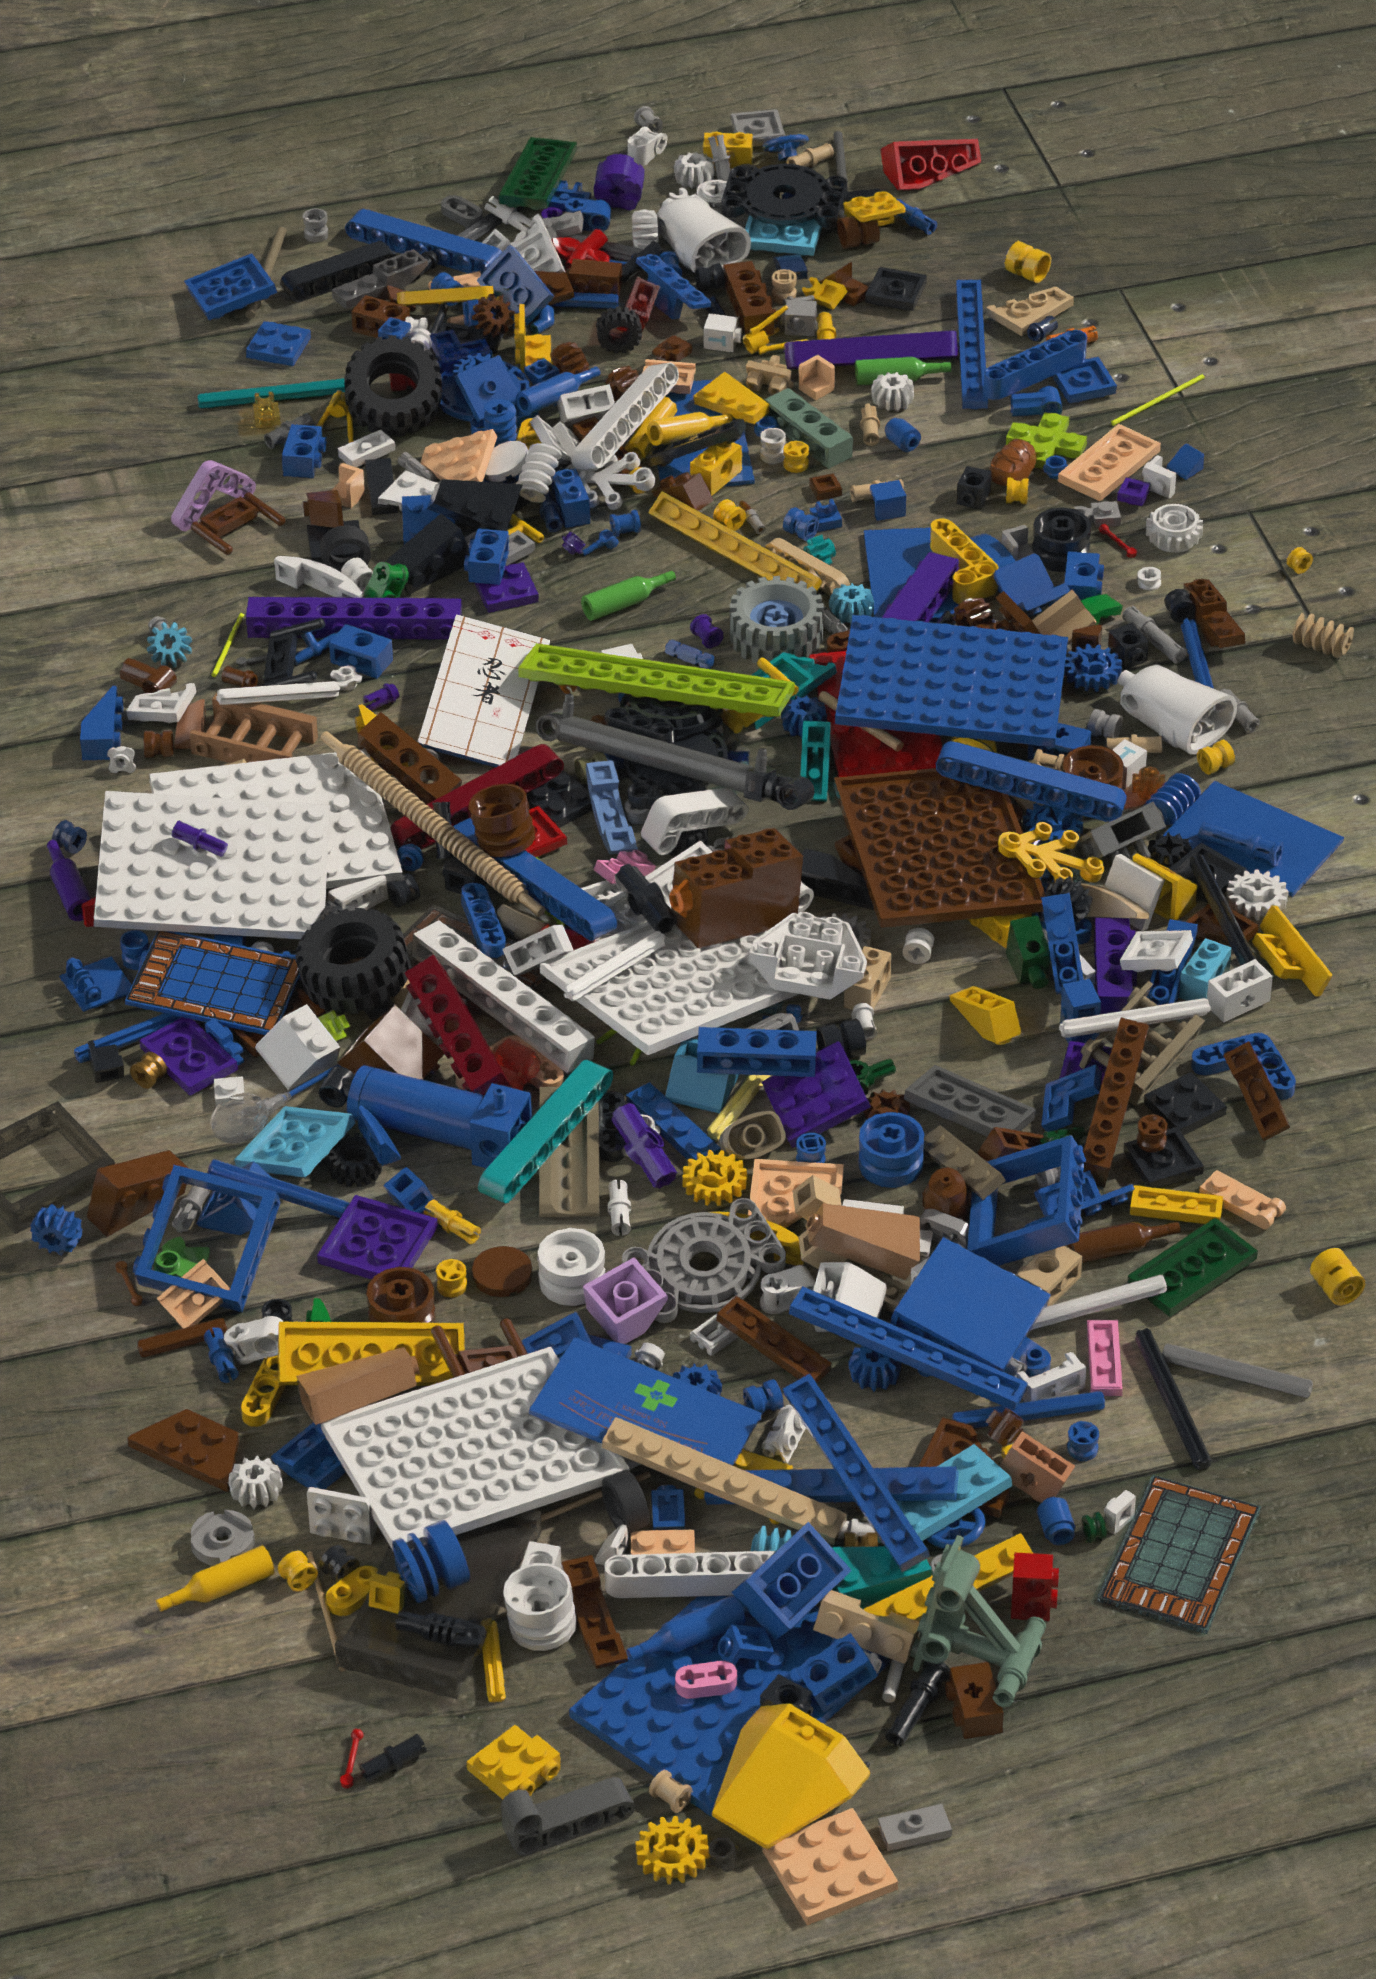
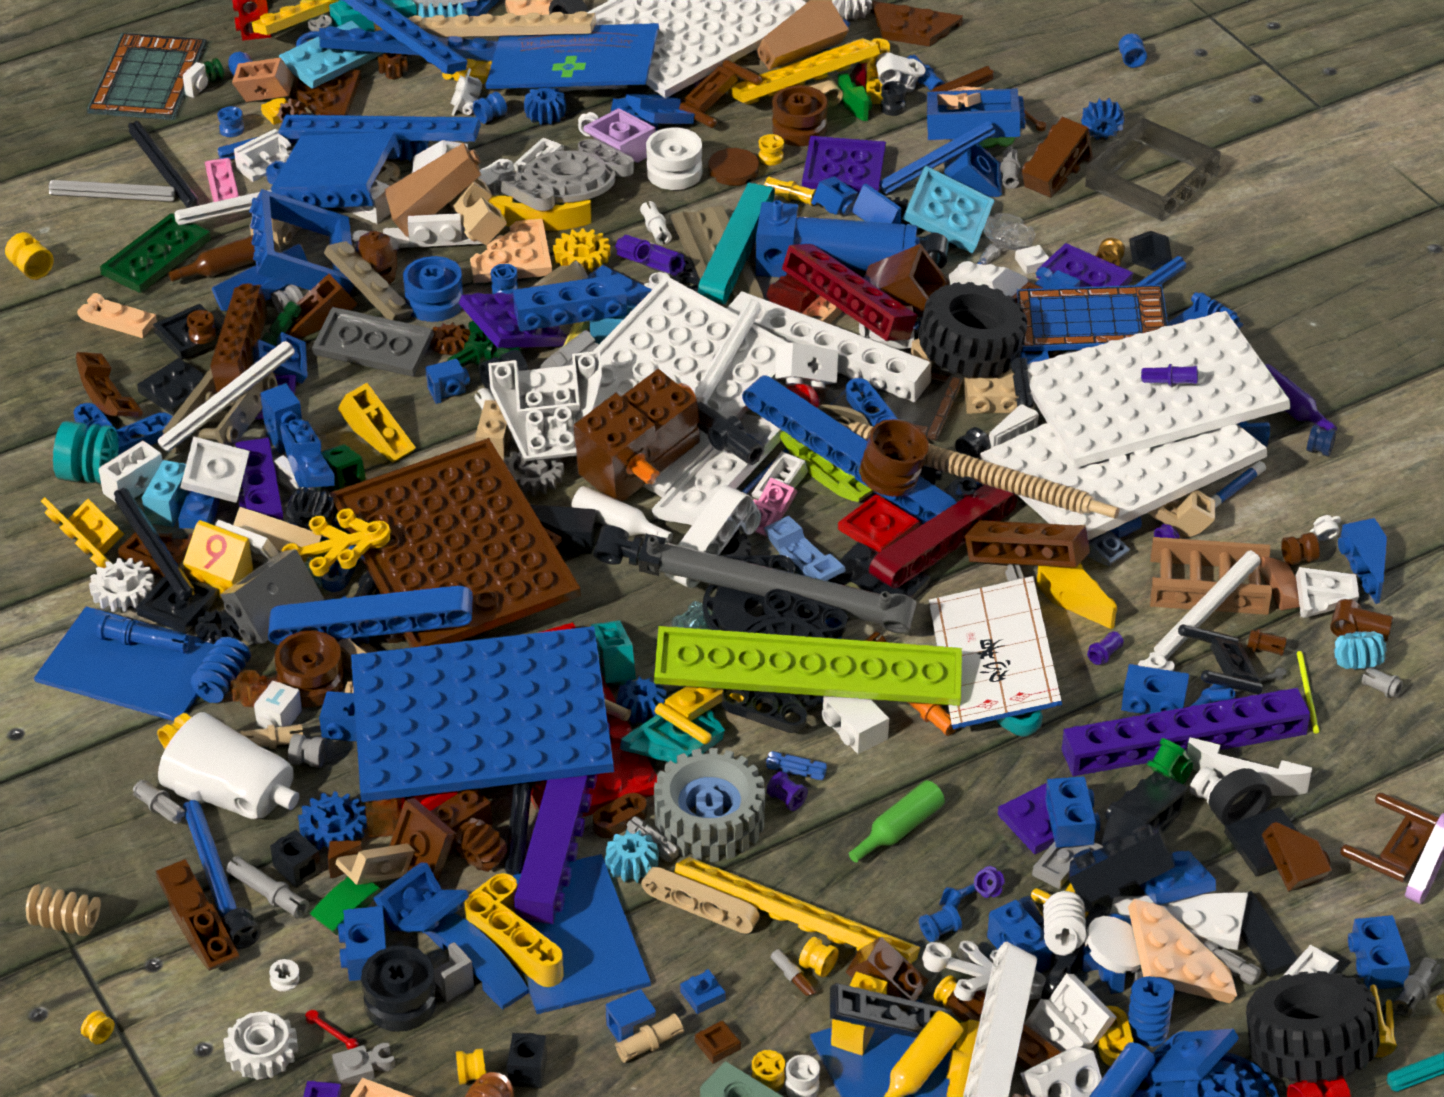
camera: 165 degrees right, 0 degrees up
light nougat panel [332,463,365,509] -> none
reddish brown plate [716,1296,832,1383] -> none
blue wheel [783,507,819,541] -> none
teal gear [803,534,836,565] -> none
yellow plate [1130,1185,1223,1224] -> none
none -> teal wheel [53,421,119,484]
none -> blue brick [426,359,470,404]

